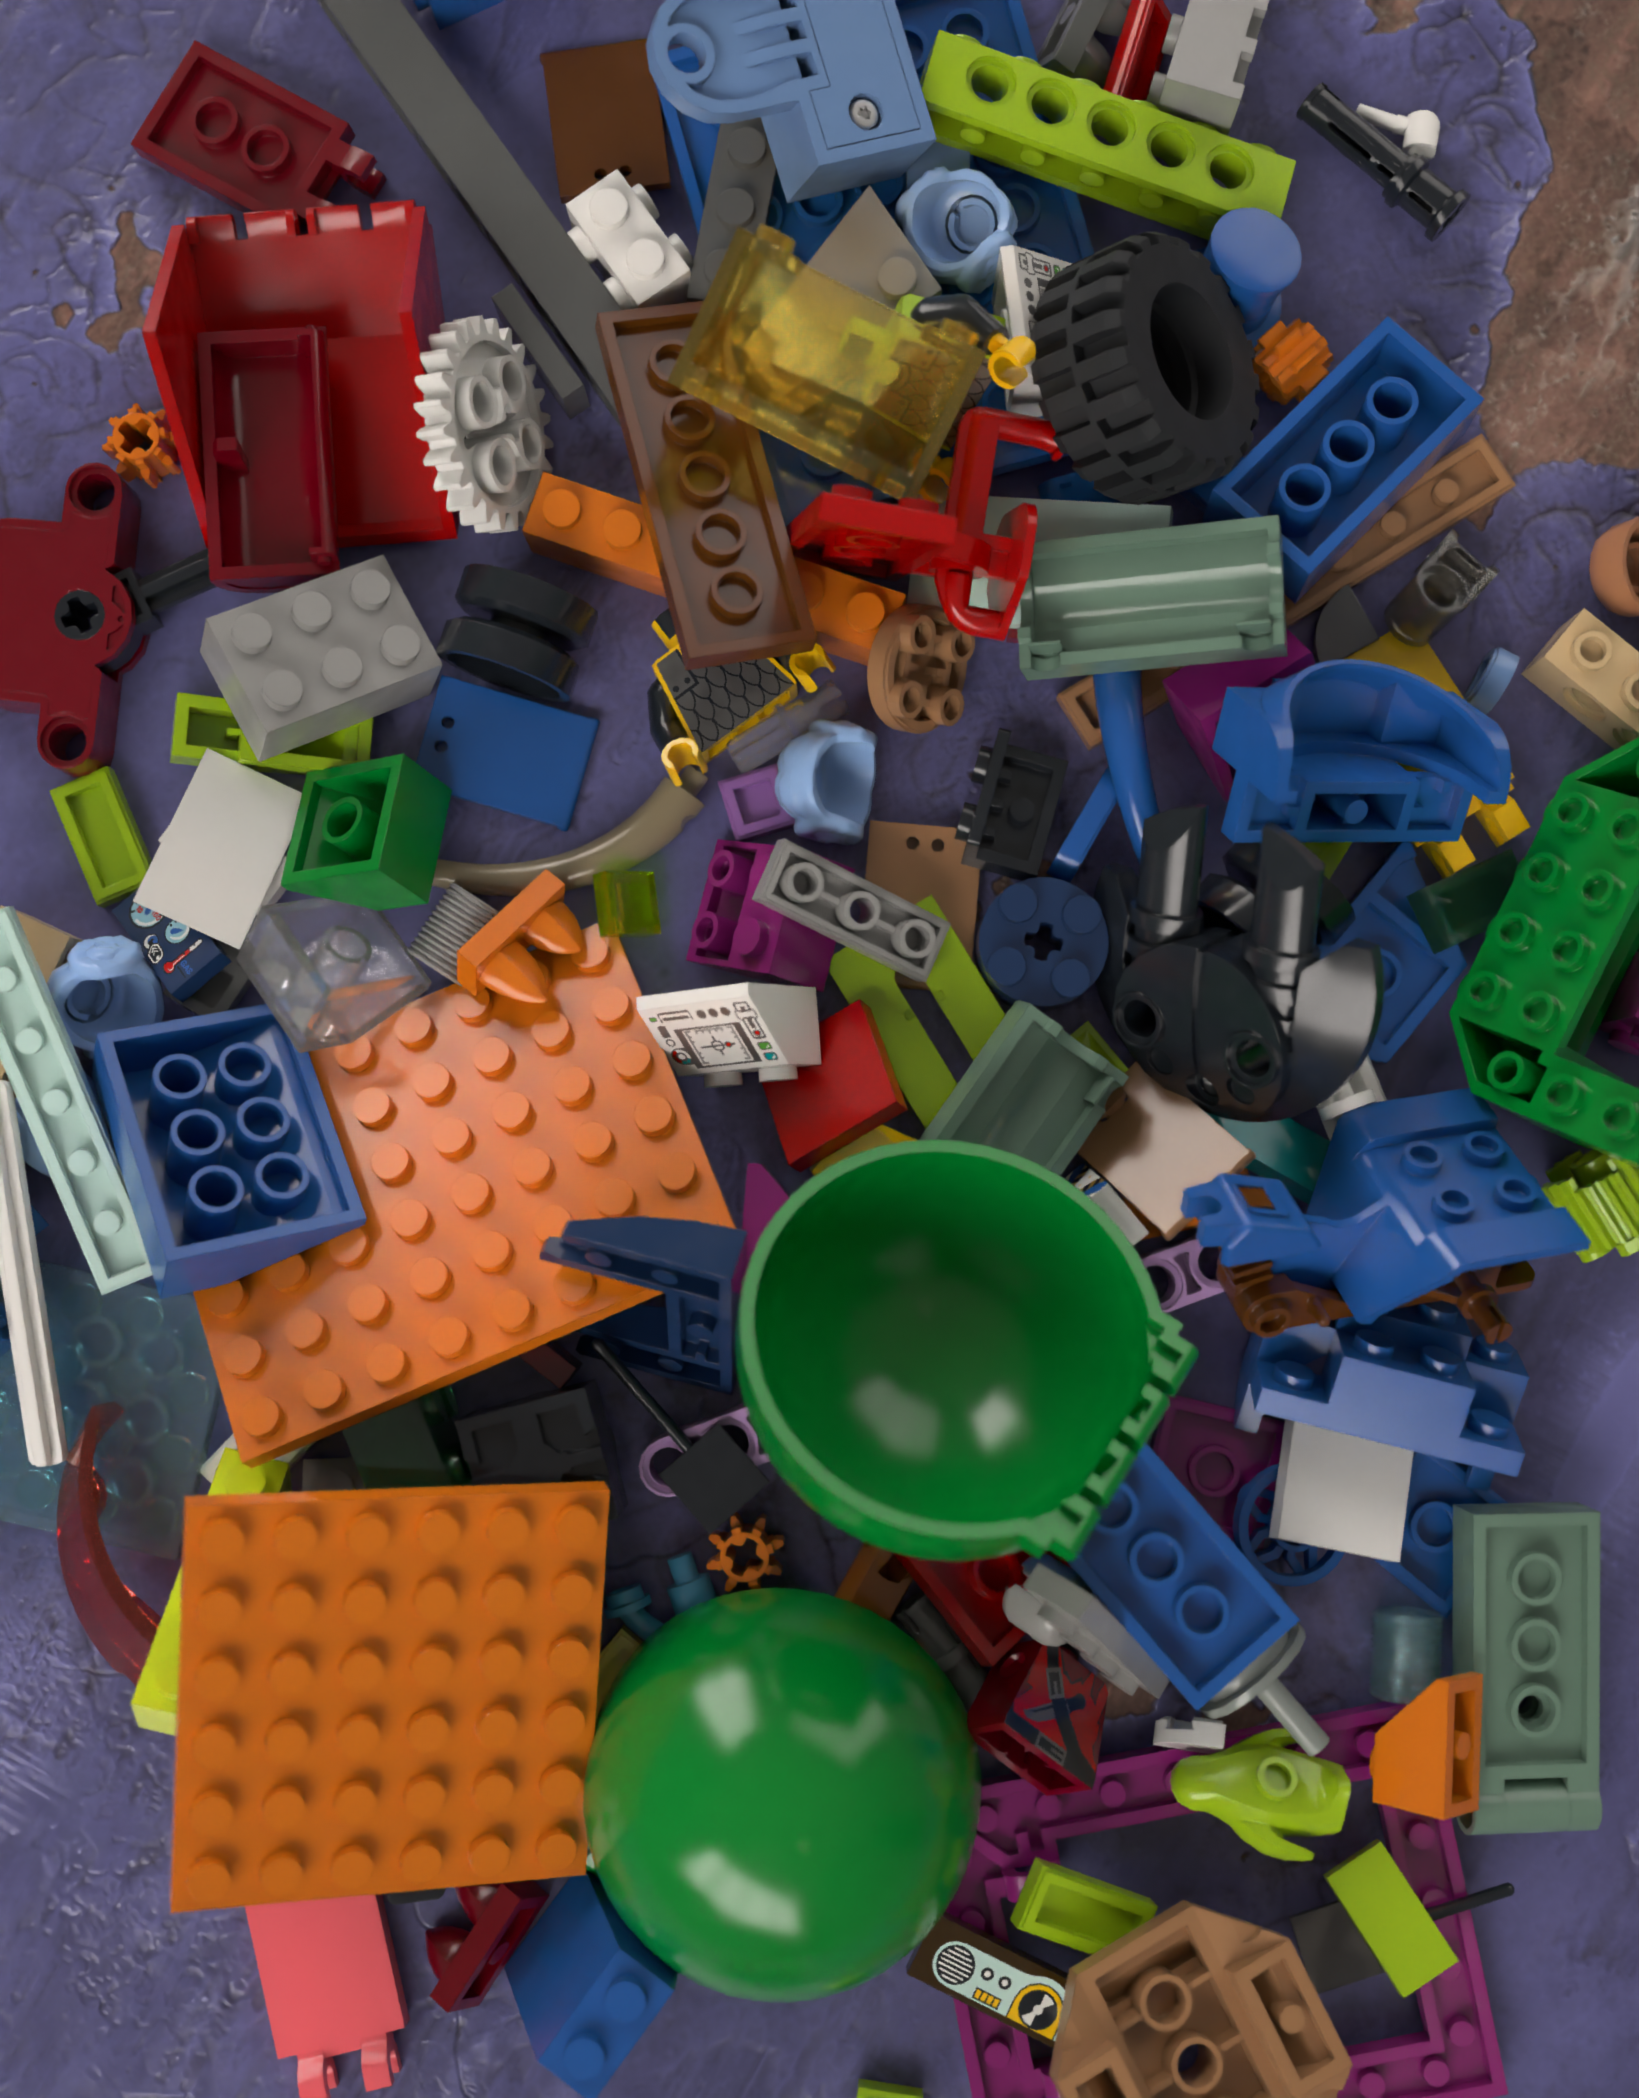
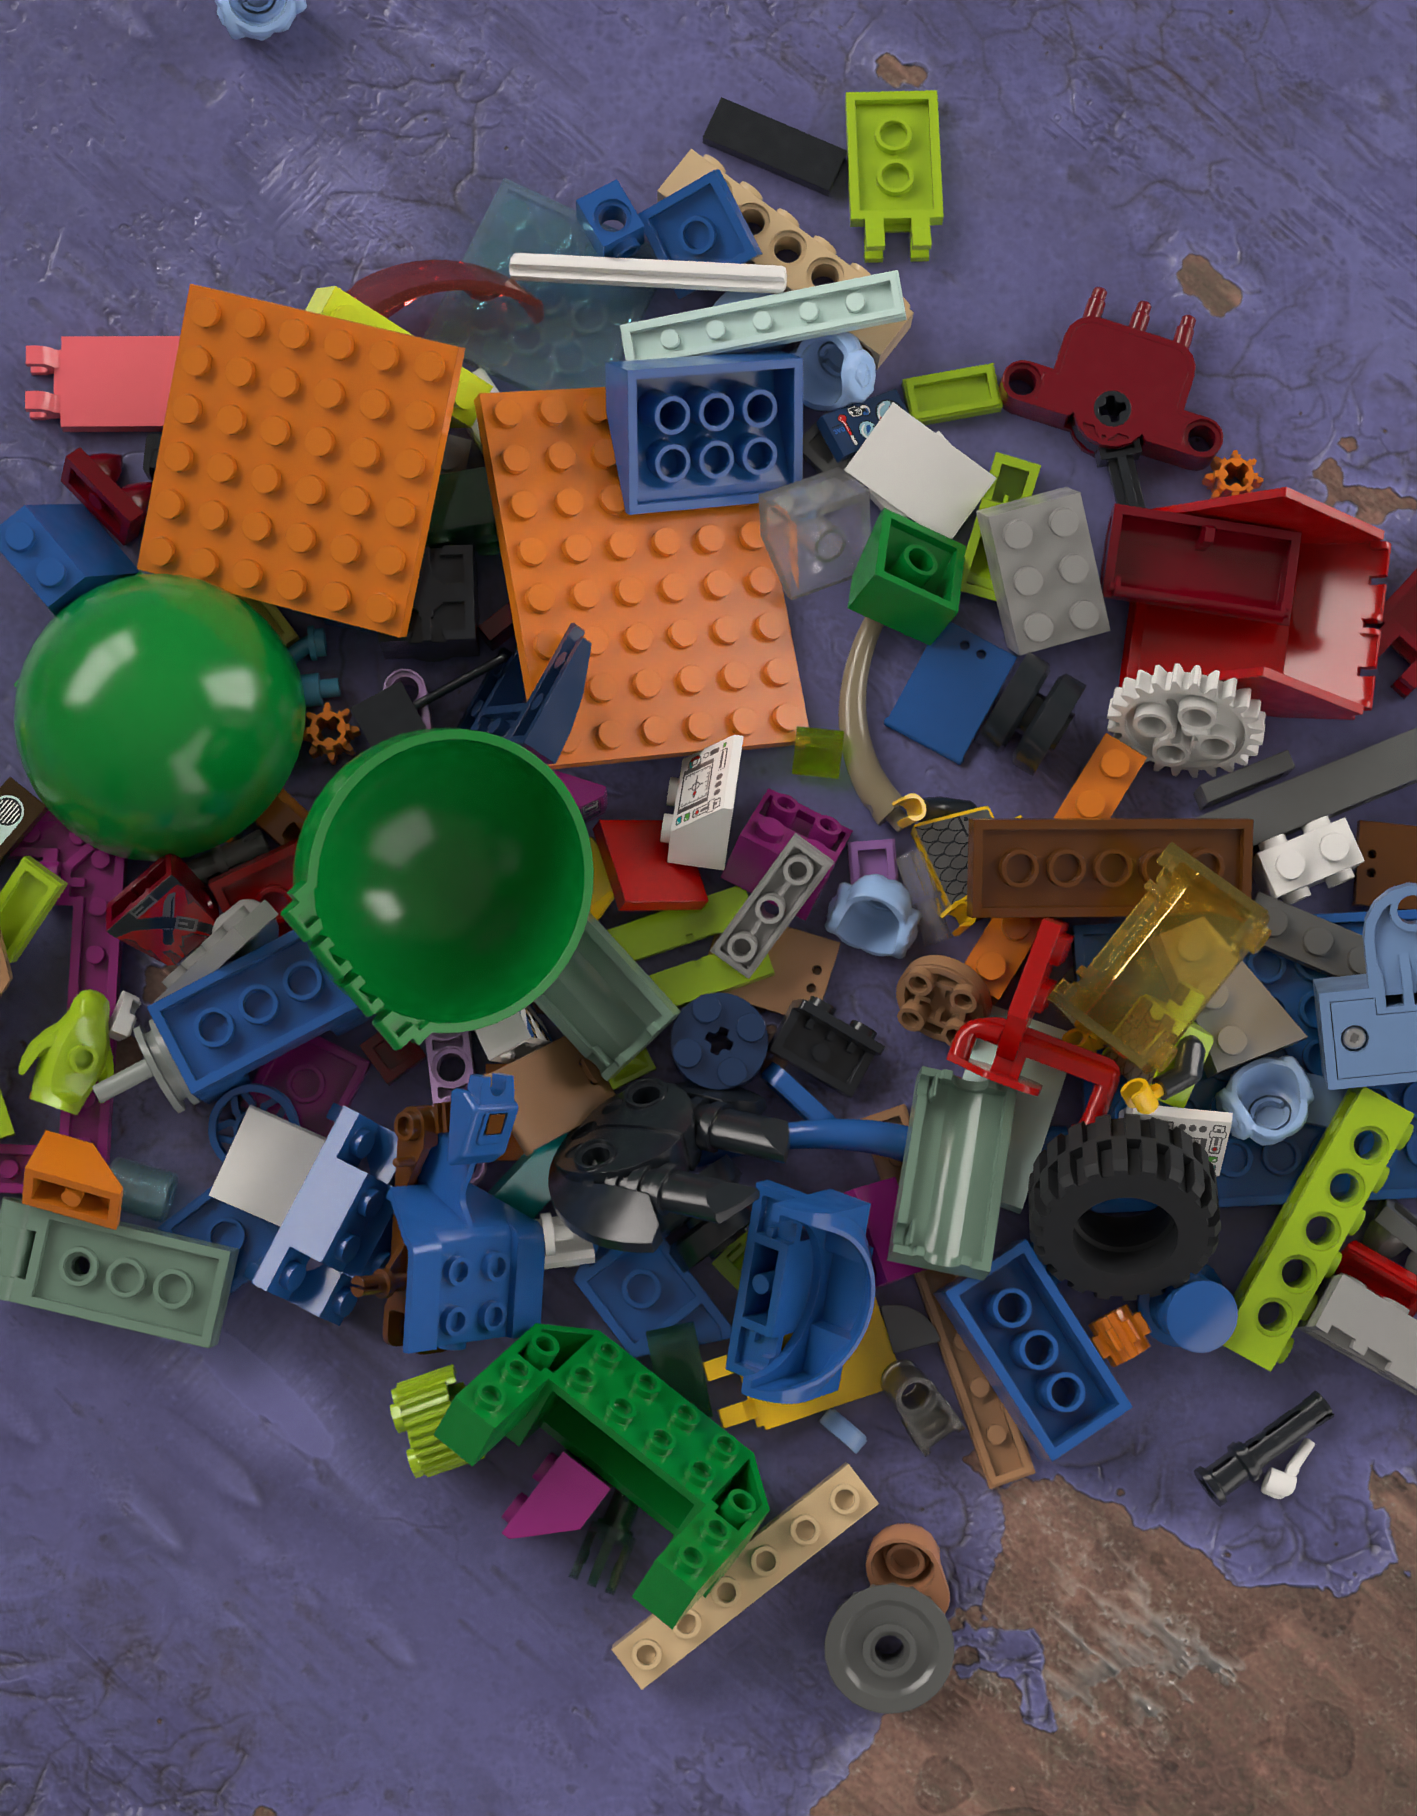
camera: 90 degrees right, 5 degrees down
light grey piece [407,883,499,986] -> none
orange tile [457,869,583,1003] -> none

